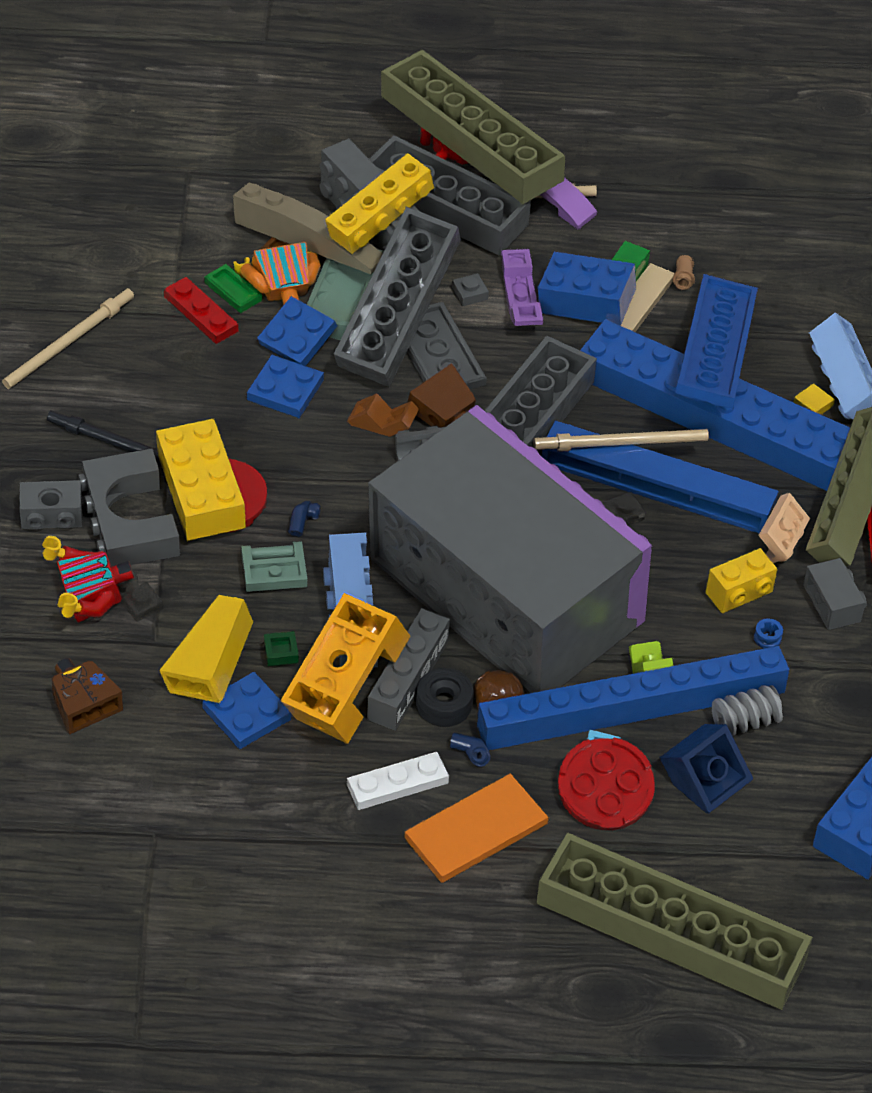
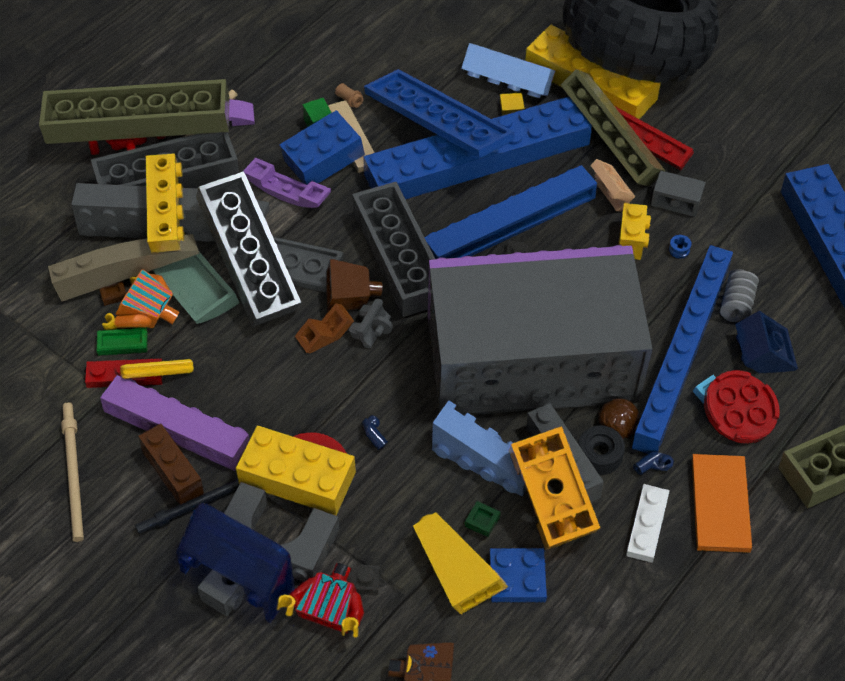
camera: 50 degrees left, 5 degrees up
sand green plate [241,541,307,592] -> none
blue plate [247,355,324,418] -> none
blue plate [257,296,337,366] -> none
tan bar [533,429,709,452] -> none
lime bracket [629,641,673,674] -> none
none -> medium lavender brick [100,375,250,471]
none -> yellow axle [120,359,194,379]
none -> reddish brown brick [138,423,204,505]
none -> clear blue windscreen [176,503,295,623]

